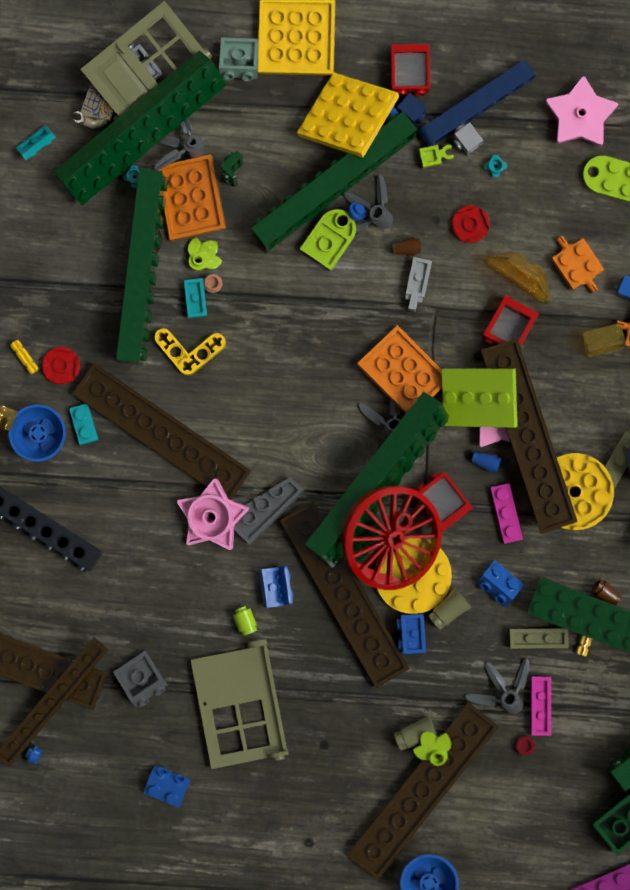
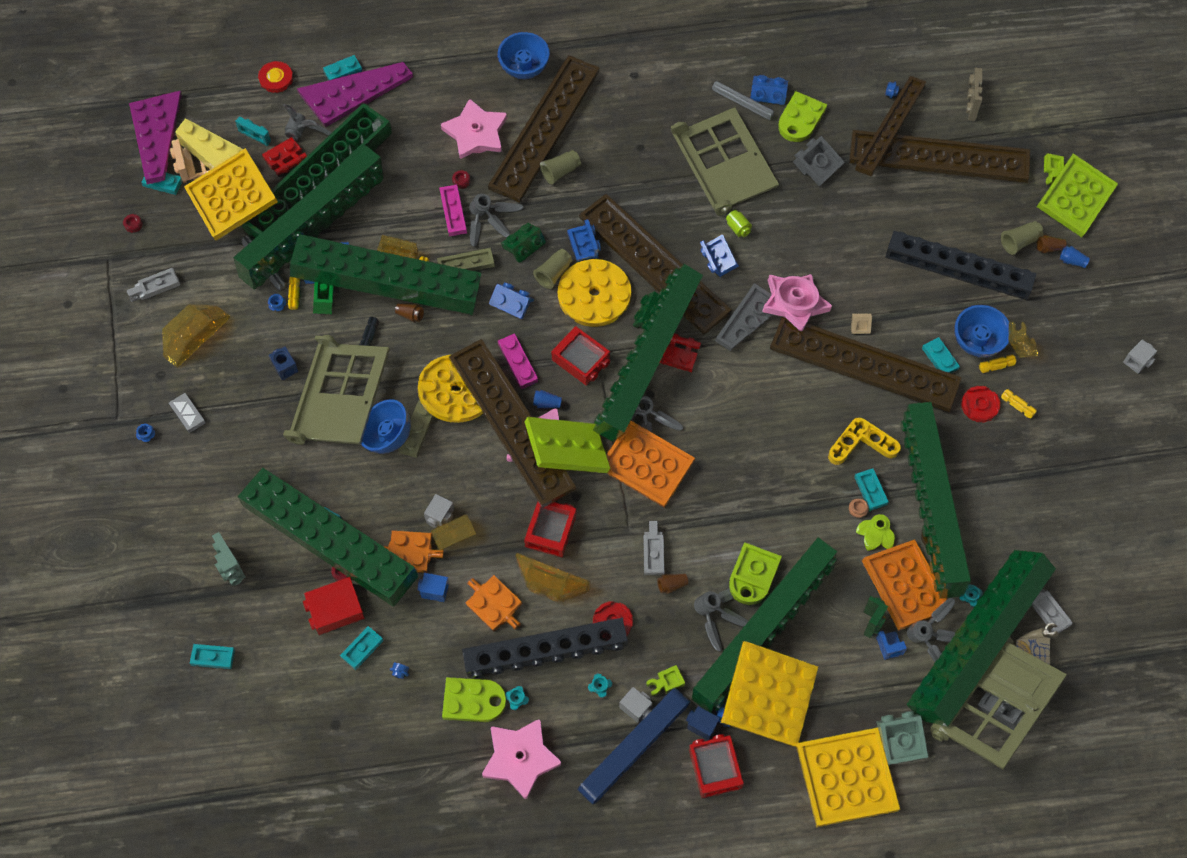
camera: 165 degrees right, 20 degrees down
teal plate [16,125,56,160] -> none
red piece [342,485,442,590] -> none
blue plate [348,202,366,221] -> none
lime plate [413,732,451,766] -> none
none -> clear yellow hinge [377,235,418,259]
none -> light grey brick [424,494,454,529]
none -> bright pink plate [441,100,507,159]
none -> black brick [462,617,628,679]
none -> dark green bracket [501,223,546,263]
none -> teal plate [505,686,529,710]
none -> red plate [660,333,701,372]
none -> dark grey axle [712,81,774,120]
none -> lime plate [778,91,827,142]
none -> tan tile [851,314,872,334]
none -> blue panel [876,631,907,660]
none -> yellow axle [979,354,1016,373]
none -> light grey hinge [1032,589,1073,633]

